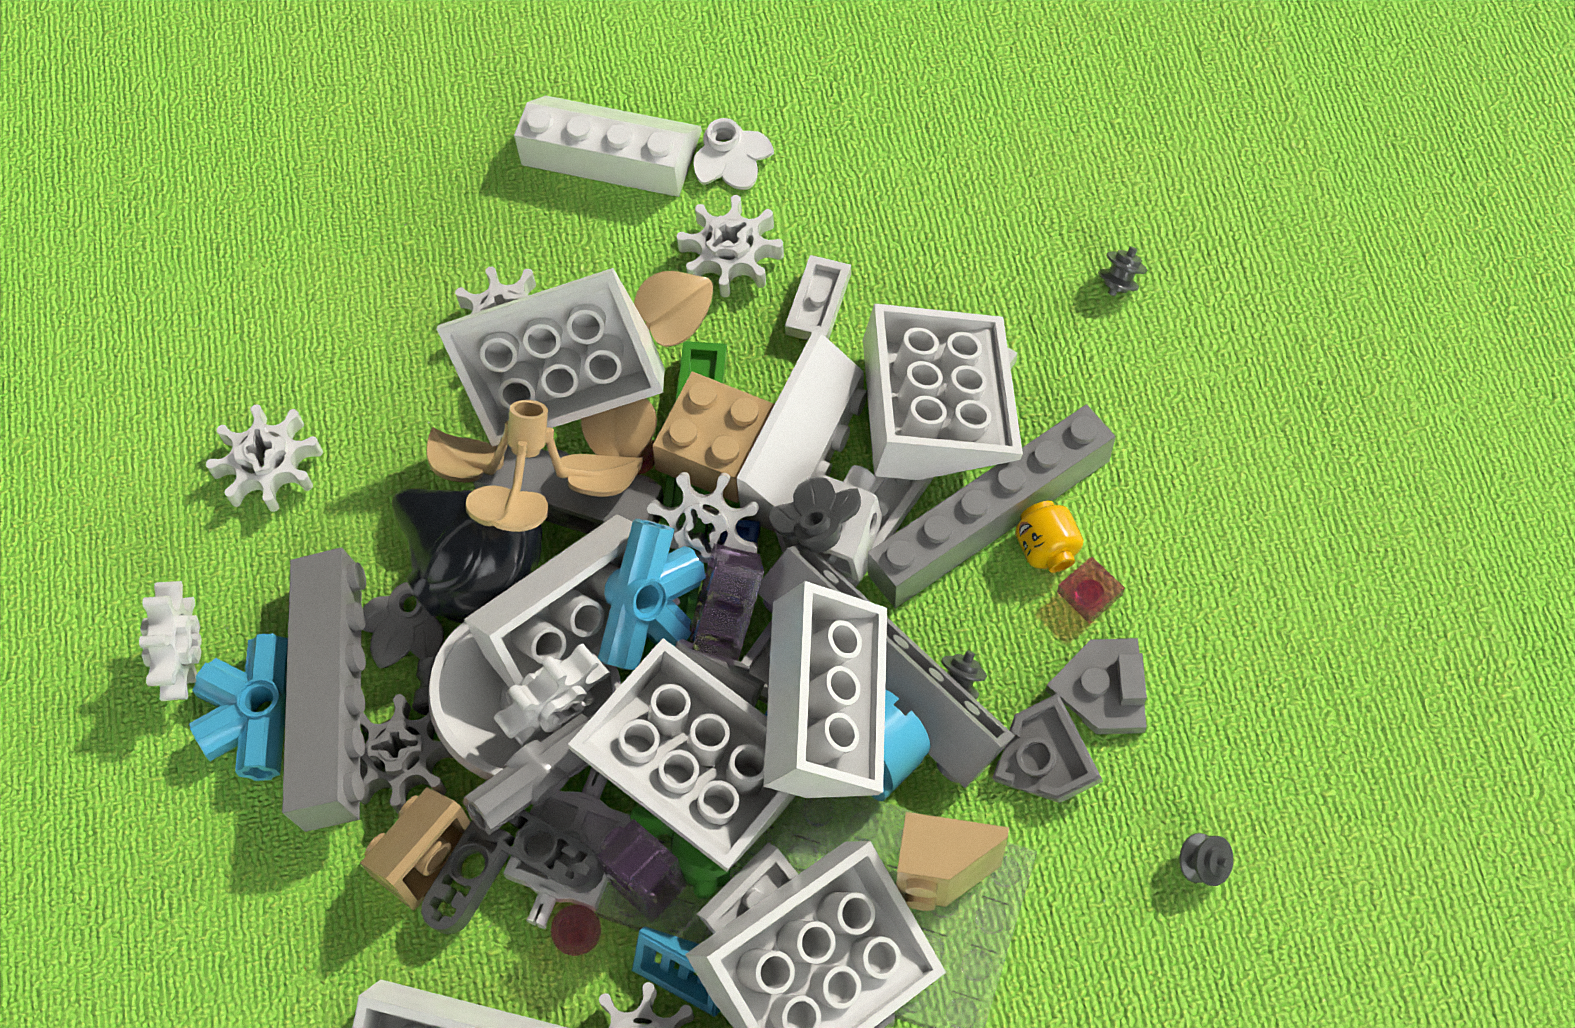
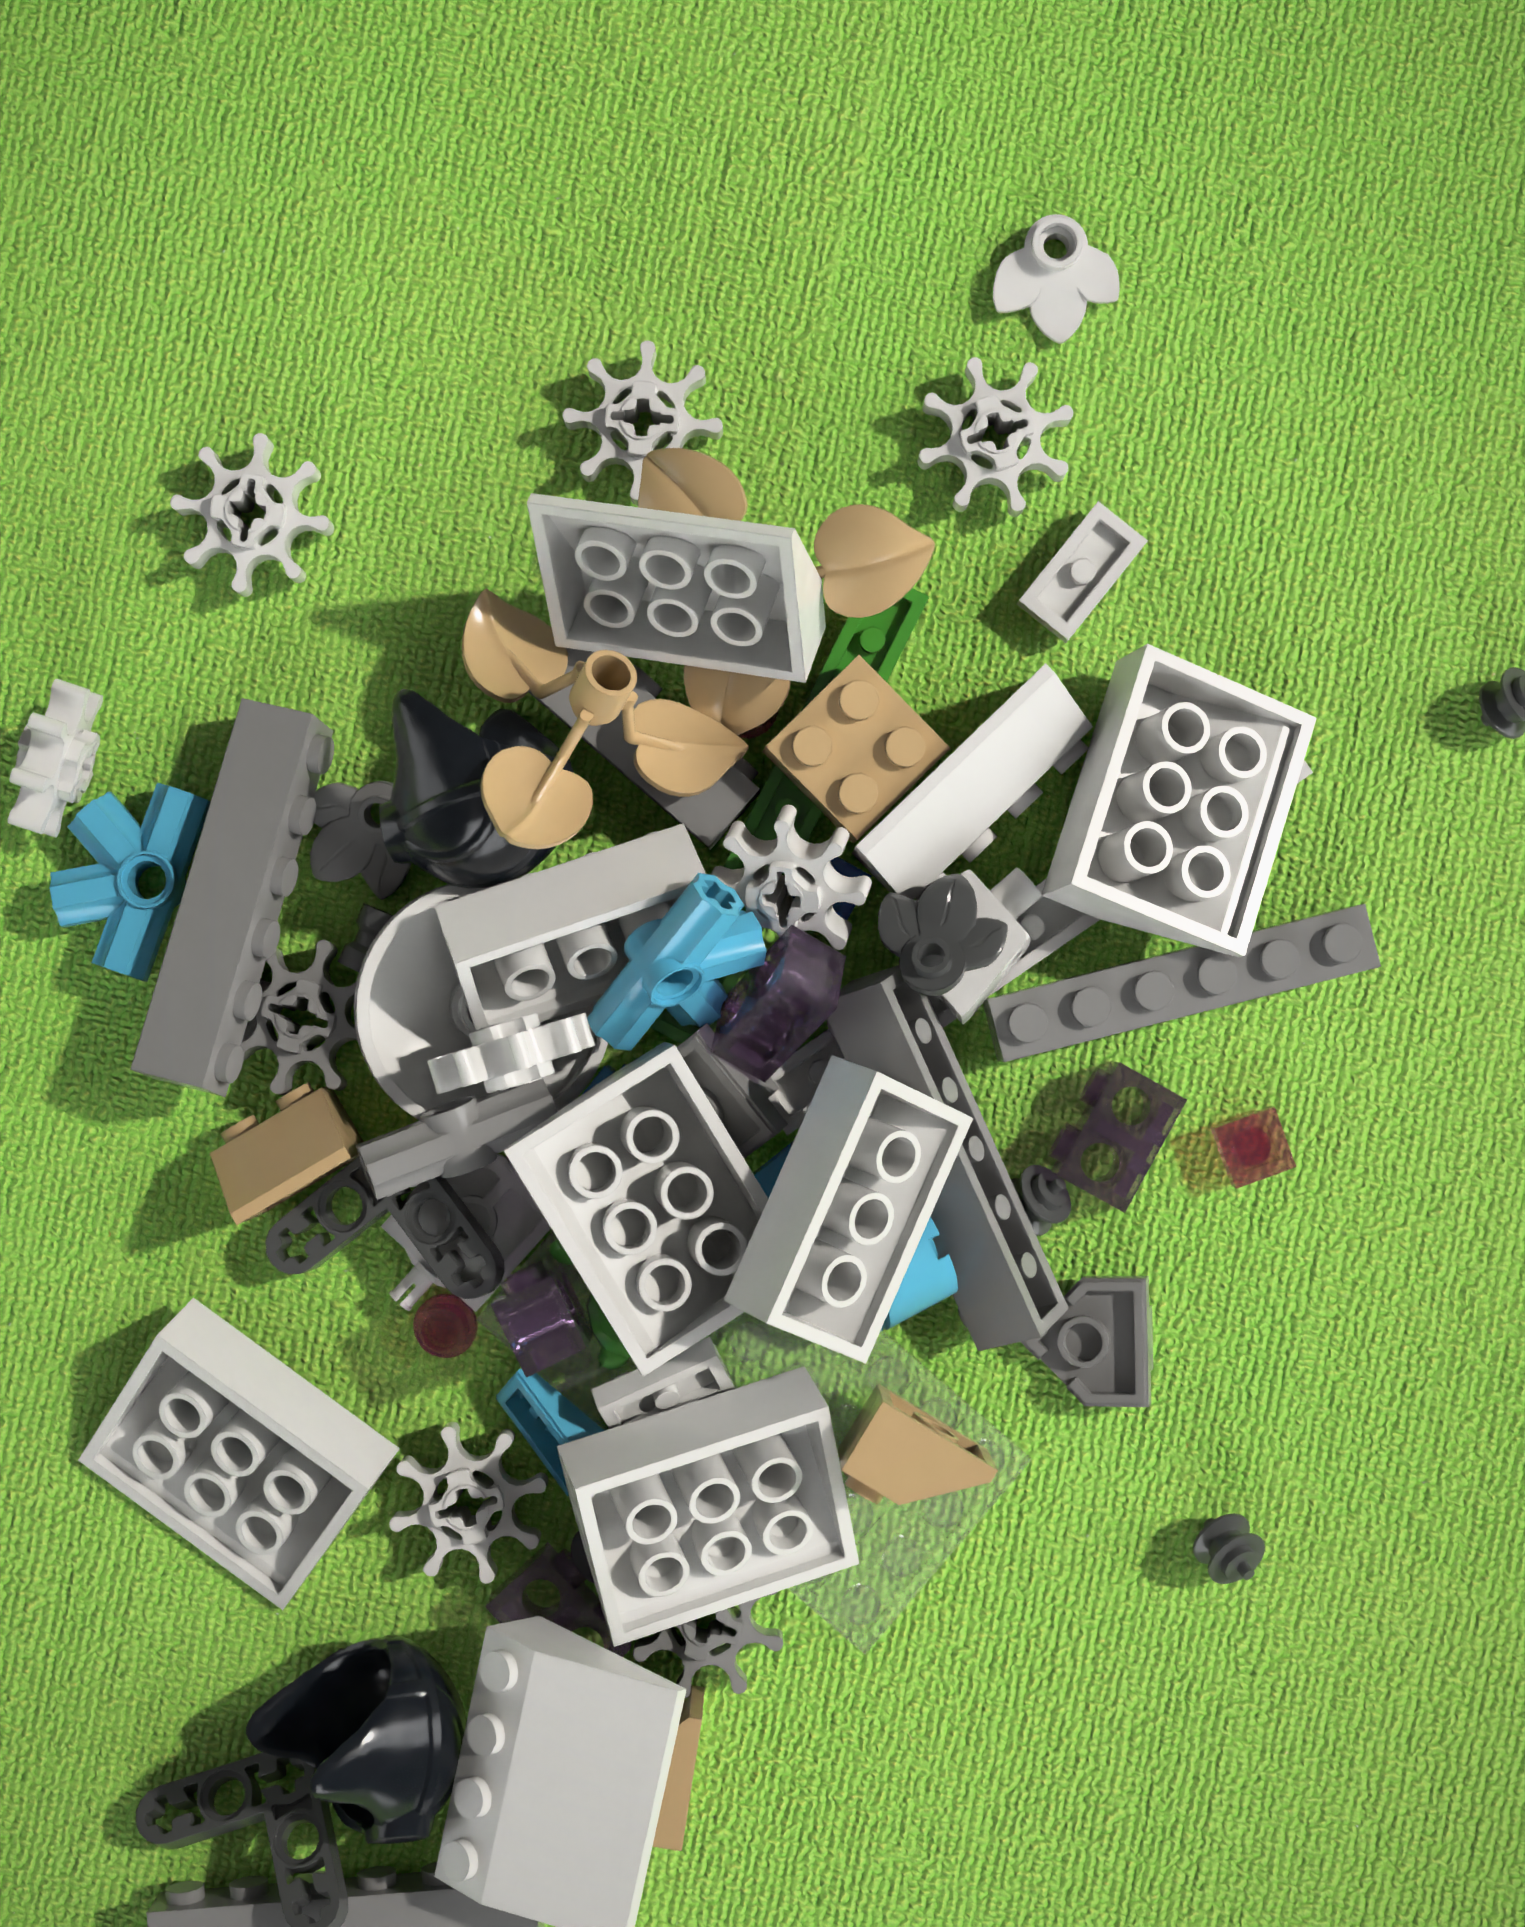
camera: 20 degrees right, 25 degrees up
white slope [514,95,702,197] -> none
yellow head [1015,501,1084,573] -> none
light grey plate [1045,638,1147,734] -> none
none -> brick [1048,1061,1187,1213]

